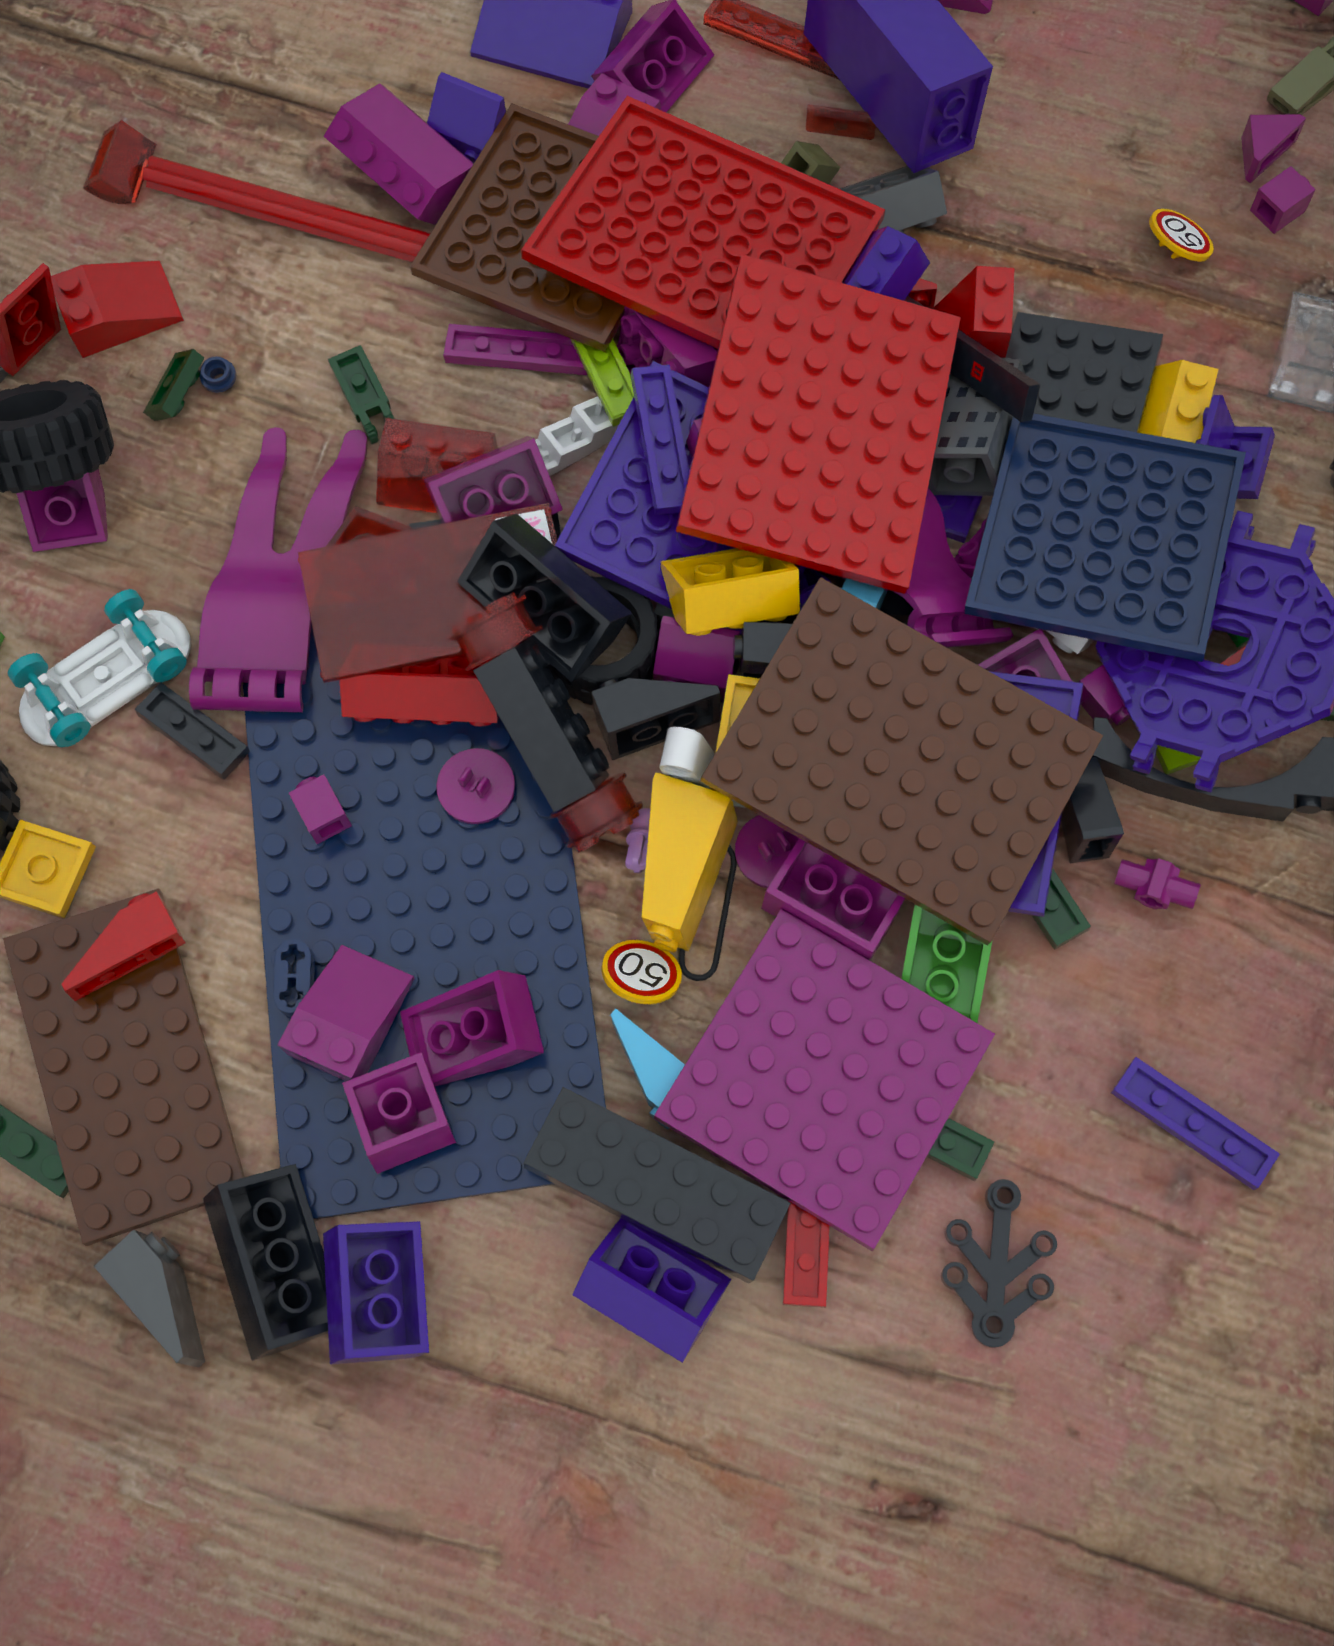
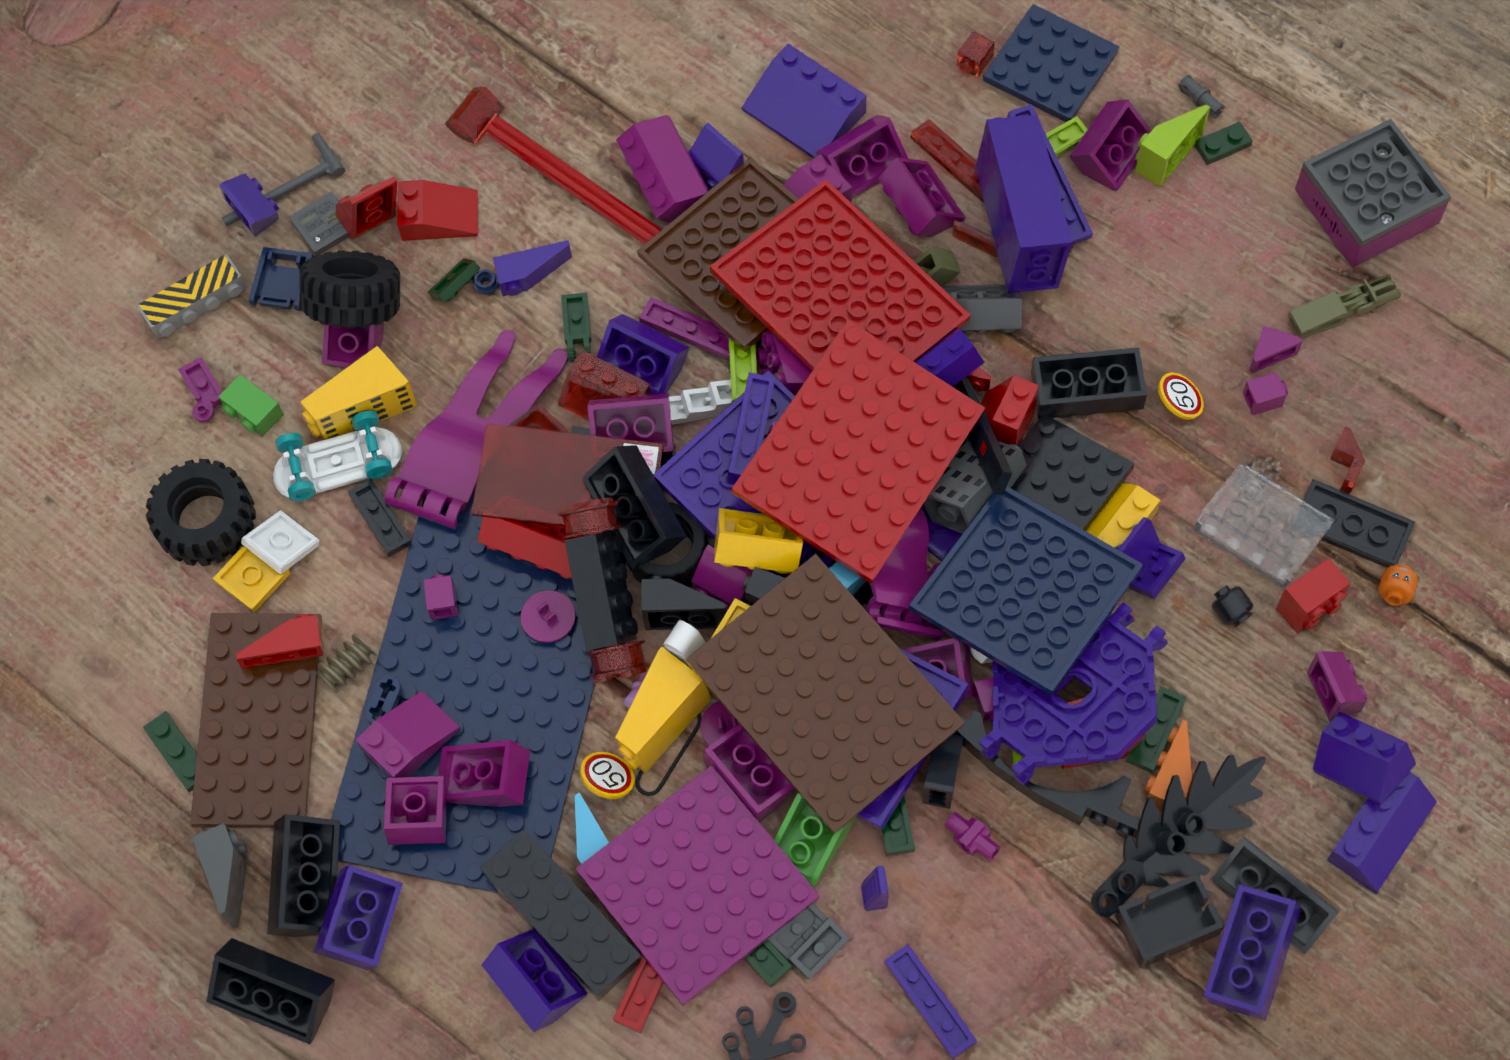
camera: 20 degrees right, 5 degrees down
none -> black slope [206,938,335,1044]
none -> white tile [241,510,319,574]
none -> yellow slope [300,346,417,440]
none -> dark tan piece [316,633,377,694]
none -> dark purple slope [493,240,572,296]
none -> dark purple slope [593,314,690,395]
none -> dark grey slope [768,904,850,980]
none -> dark purple slope [861,865,889,911]
none -> magenta slope [878,157,966,237]
none -> black brick [1031,347,1147,419]

